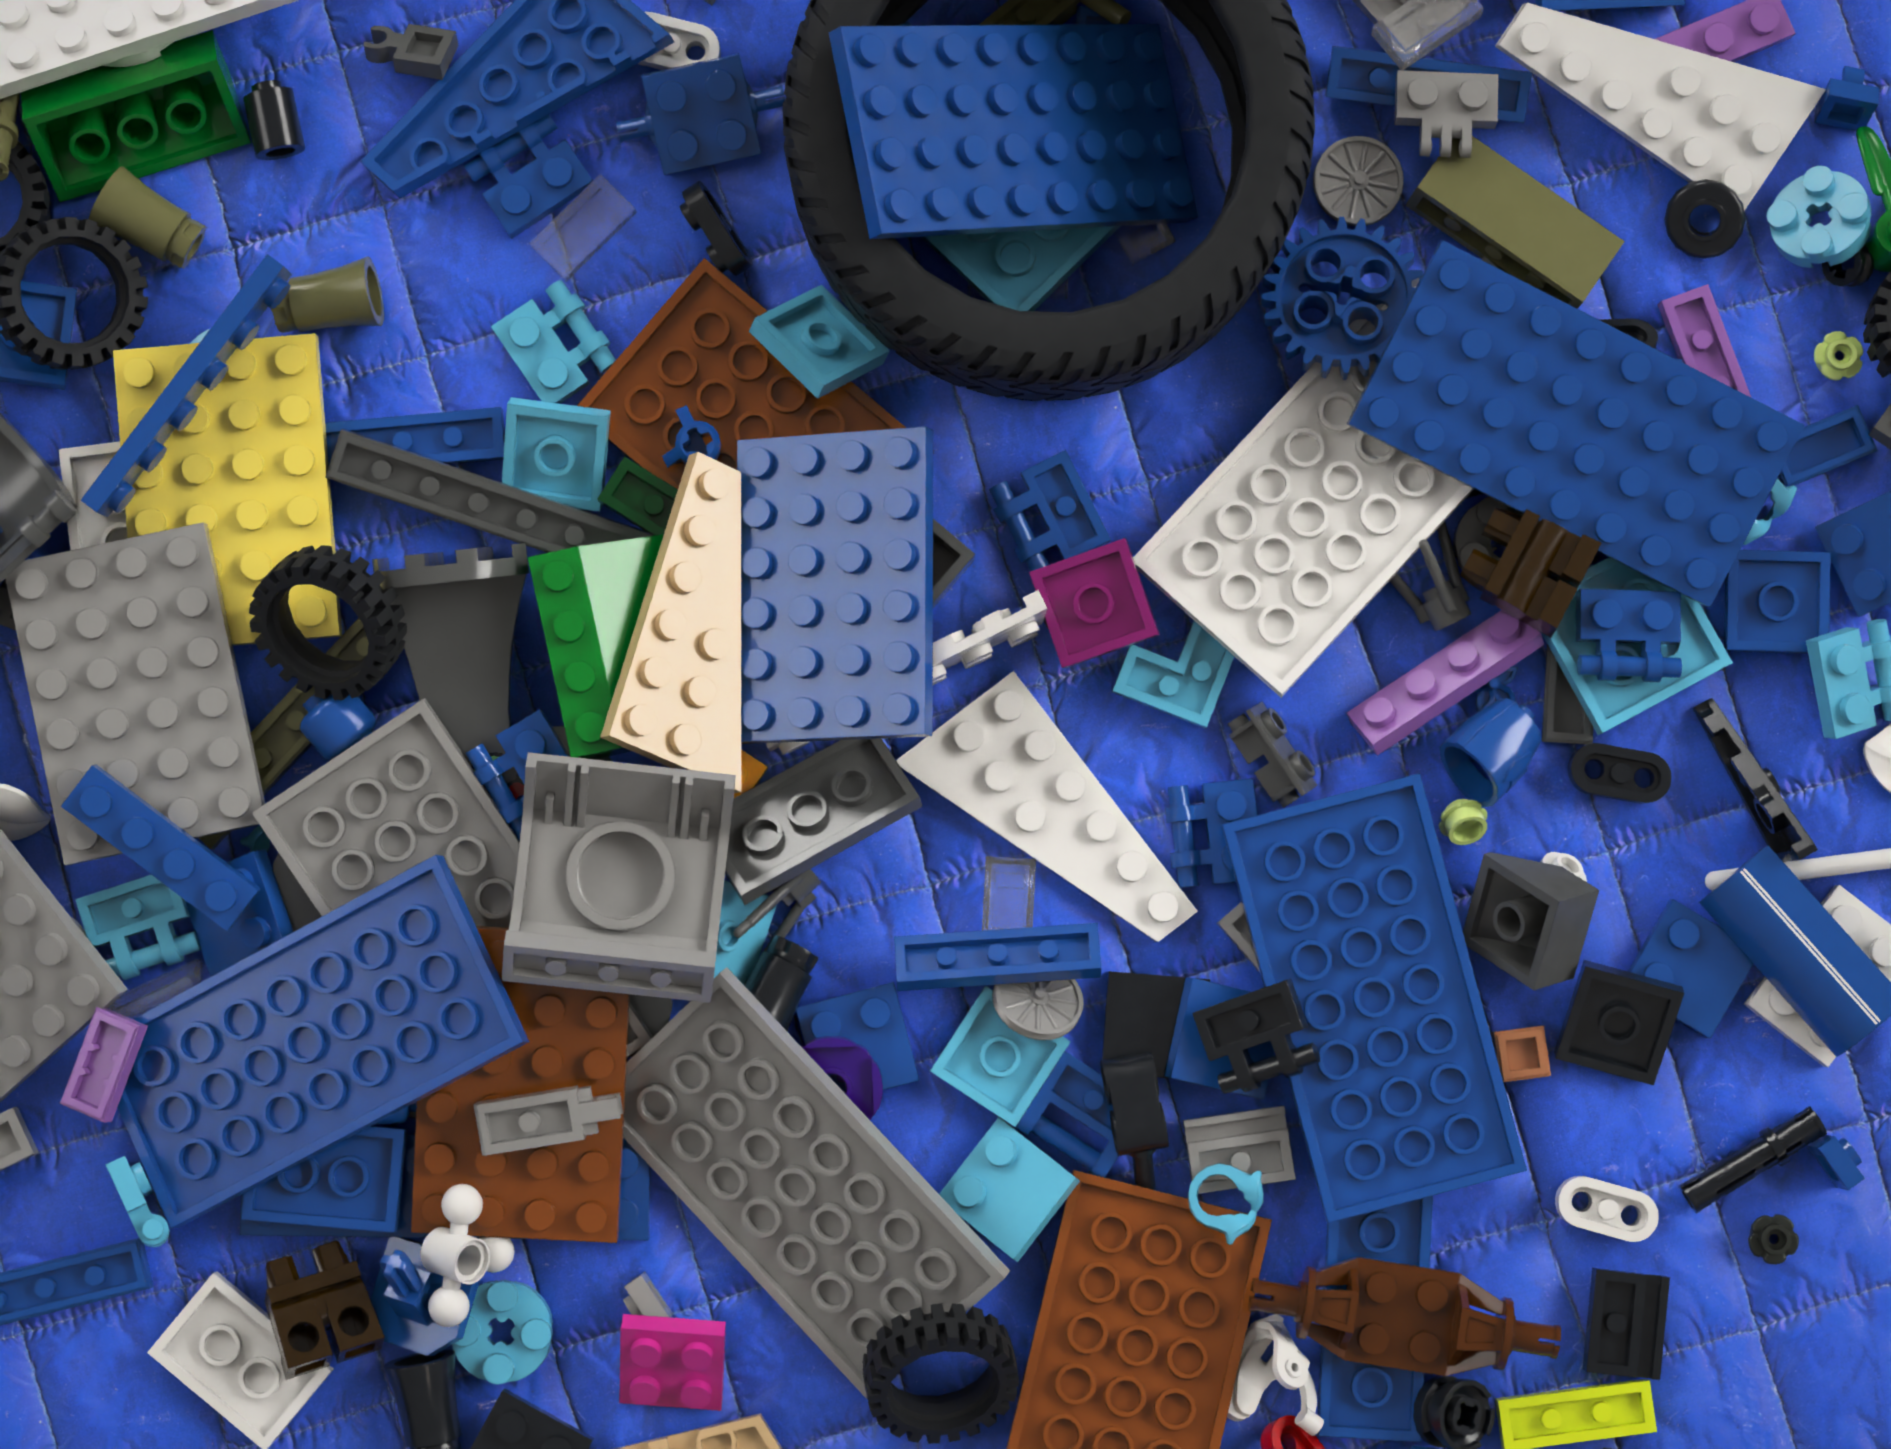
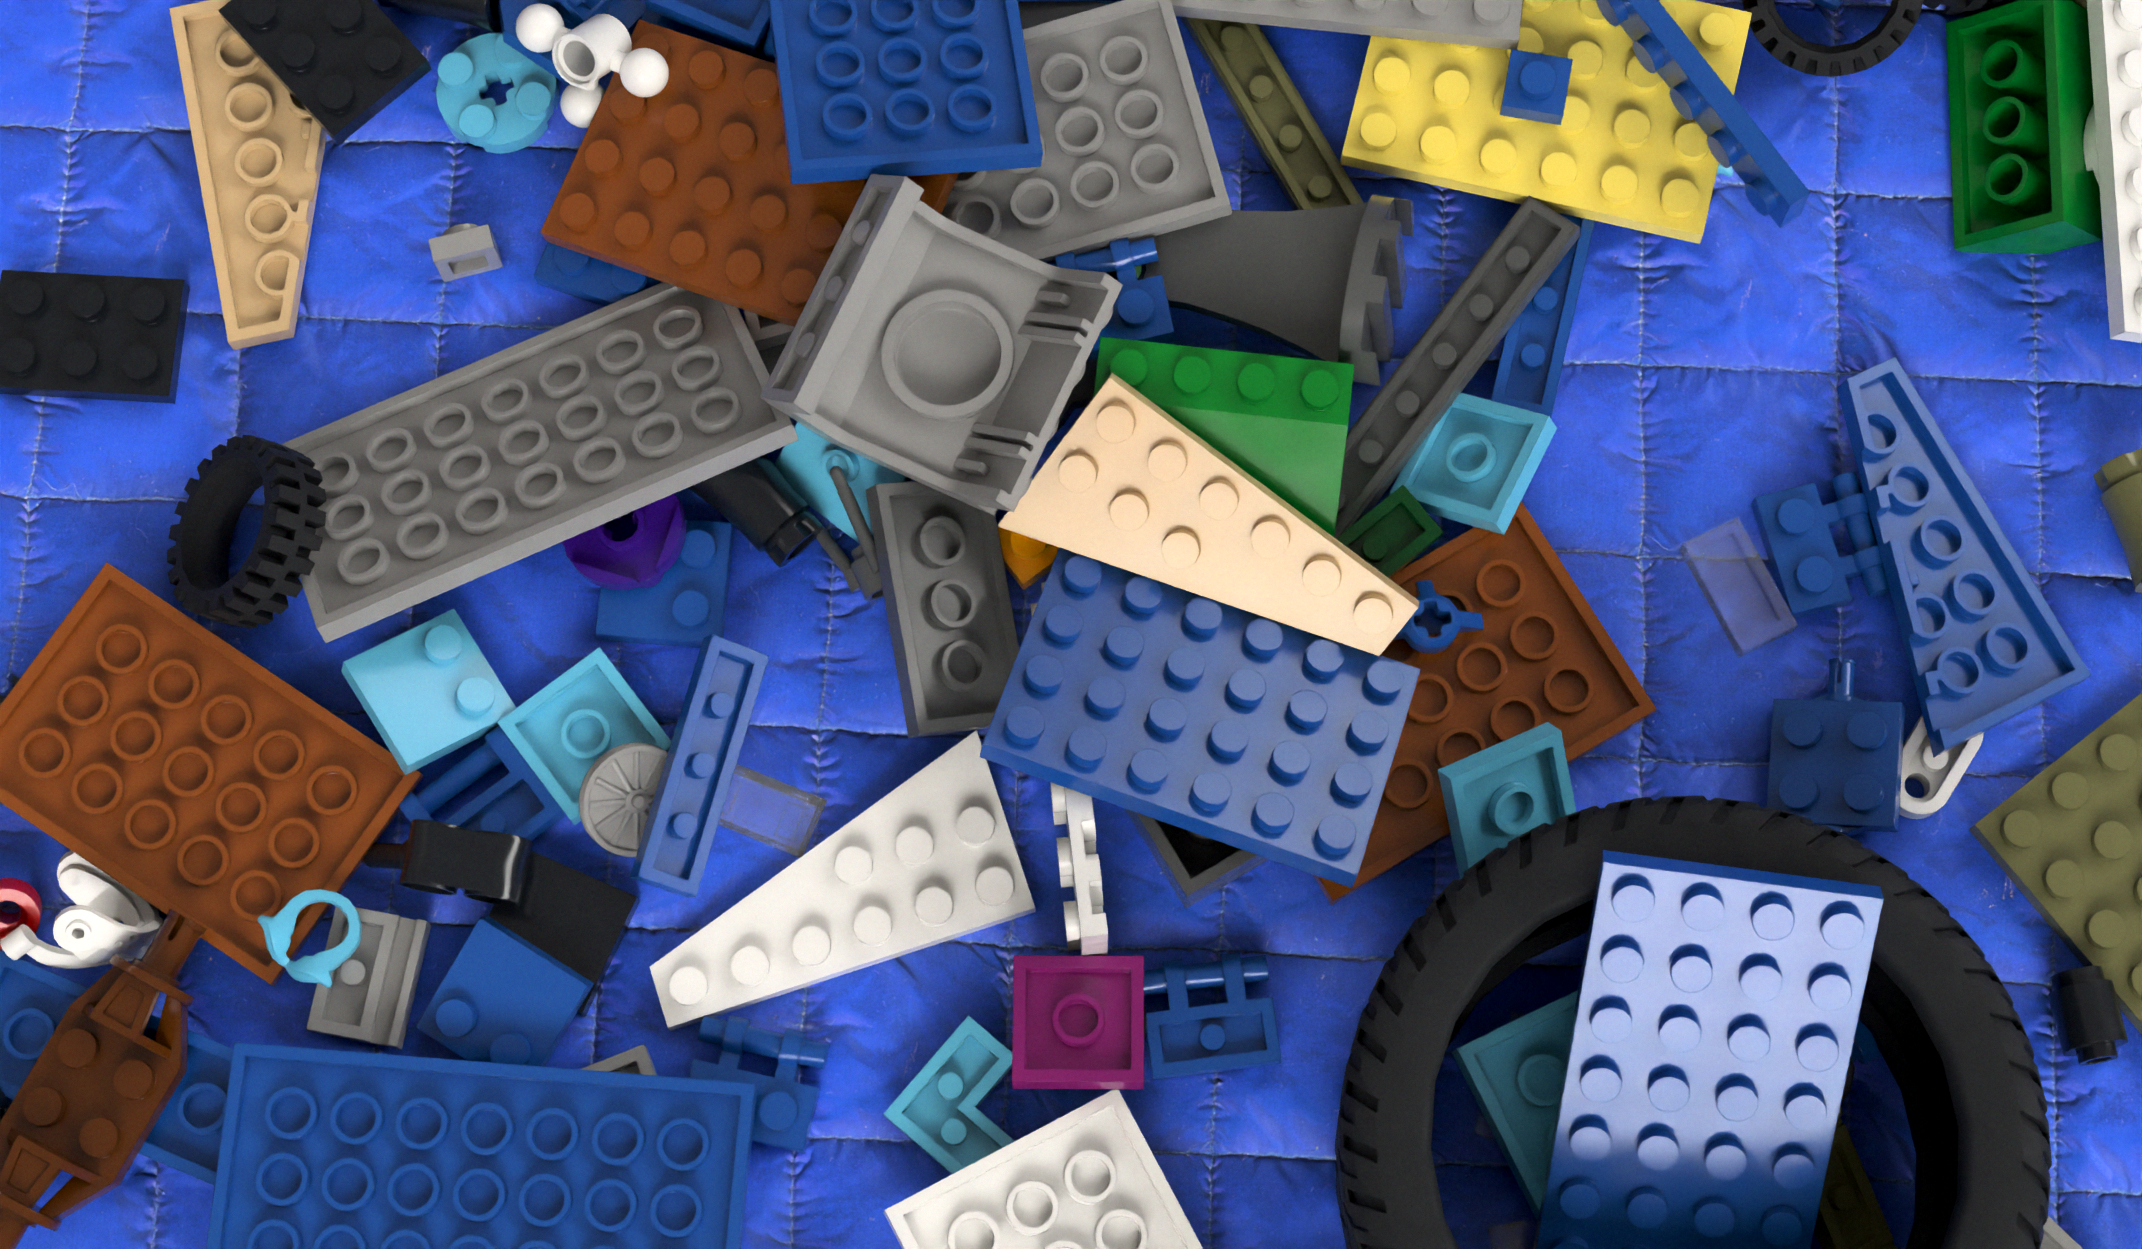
camera: 115 degrees right, 10 degrees down
olive plant [89,166,207,269] -> none
black brick [243,80,305,160] -> none
black tyre [249,545,407,700] -> none
olive plant [271,256,384,333] -> none
blue head [300,693,376,760] -> none
dark grey plate [363,24,458,80] -> none
light grey hinge [474,1085,624,1156] -> none
medium azure plate [491,280,616,404] -> none
dark pink plate [619,1314,726,1411] -> none
black plate [679,181,753,276] -> none
black plate [1192,978,1320,1094] -> none
dark grey hinge [1228,702,1317,808] -> none
none -> blue plate [1500,49,1573,125]

